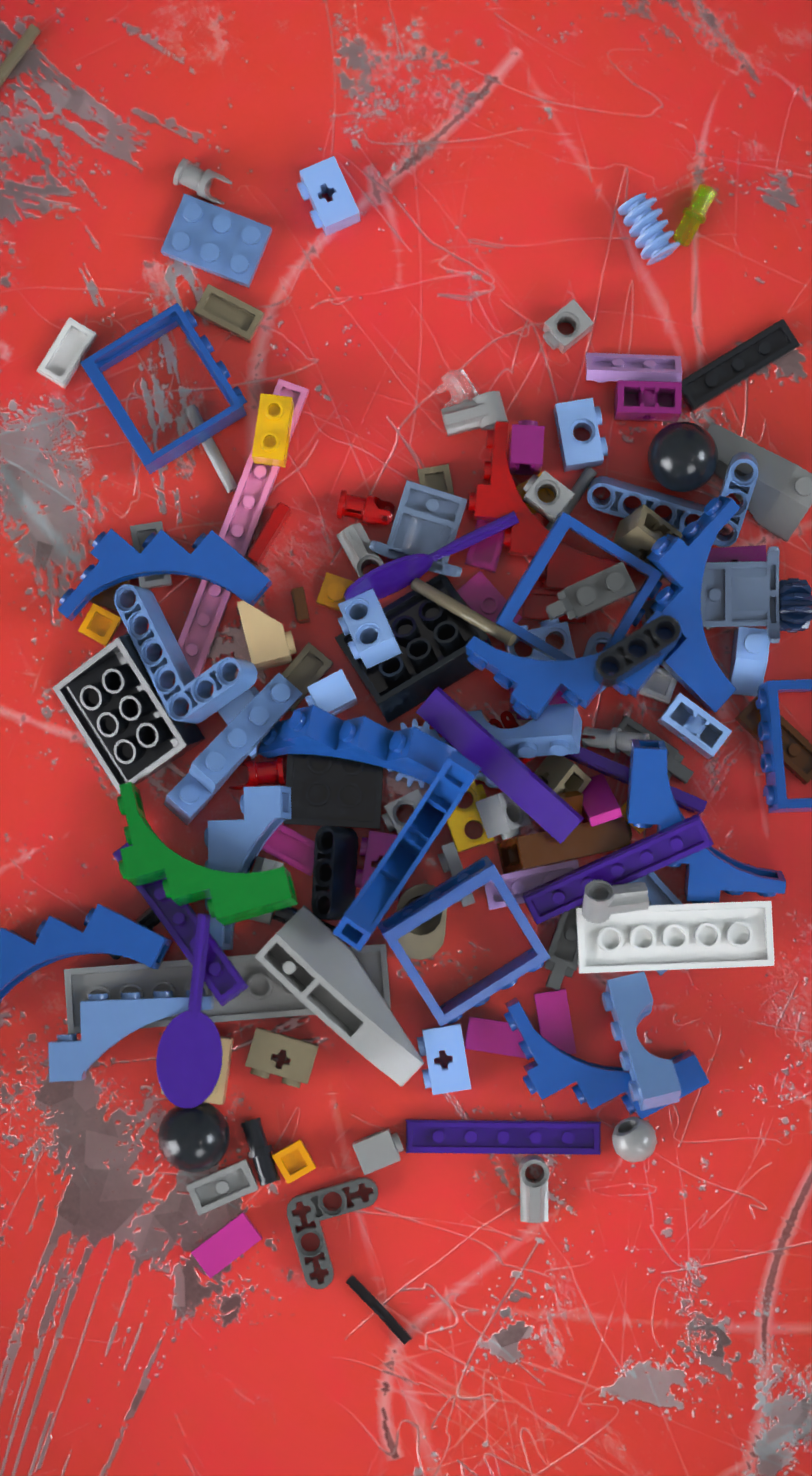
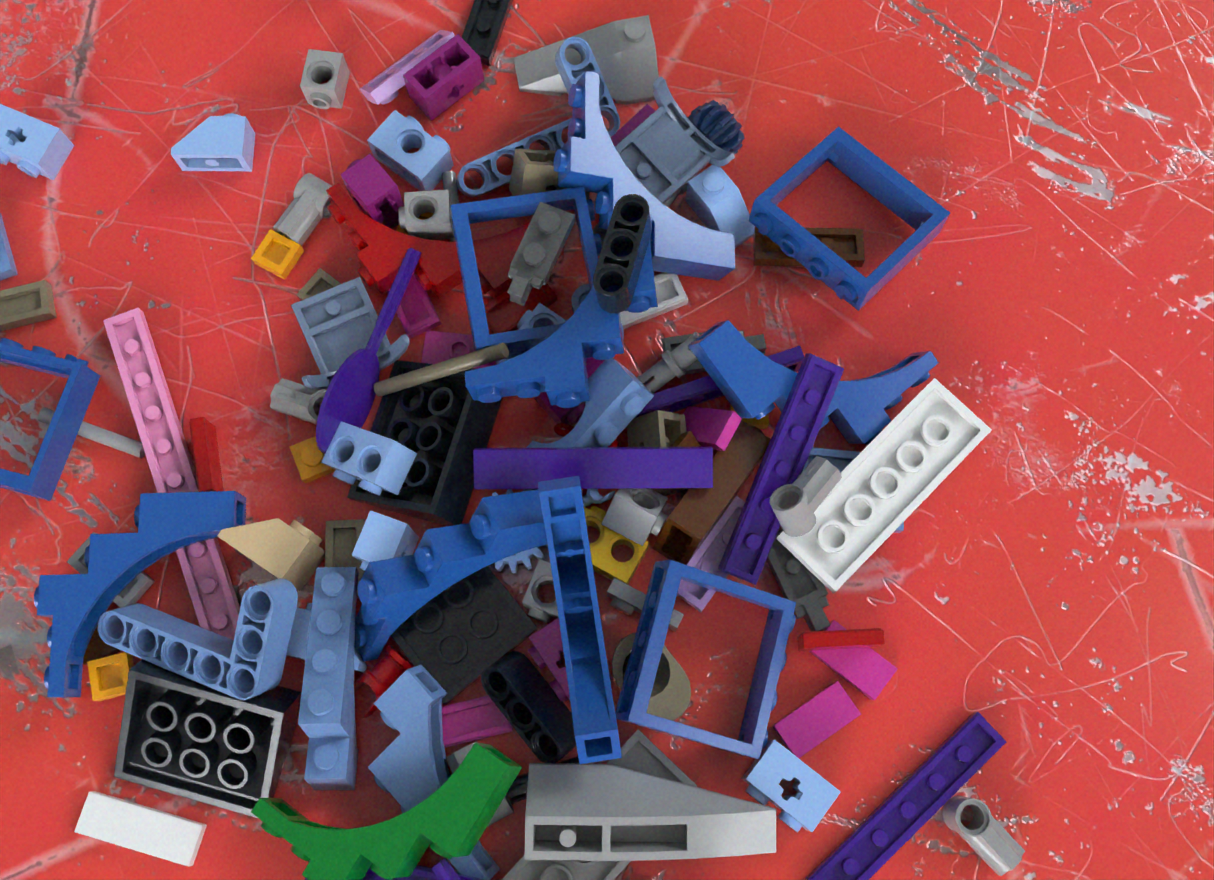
camera: 40 degrees left, 10 degrees down
yellow brick [252,393,294,468] -> none
reddish brown tile [291,587,310,624] -> none
red piece [337,490,395,525] -> none
clear tile [436,369,479,407] -> none
blue arch [503,998,710,1120] -> none
medium blue arch [601,971,682,1111] -> none
light grey piece [612,1117,657,1163] -> none
black piece [648,422,718,492] -> none
light blue brick [657,693,732,760] -> none
none -> white tile [74,791,207,867]
none -> light blue slope [171,113,256,172]
none -> light orange plate [251,229,304,280]
none -> red tile [797,628,885,651]

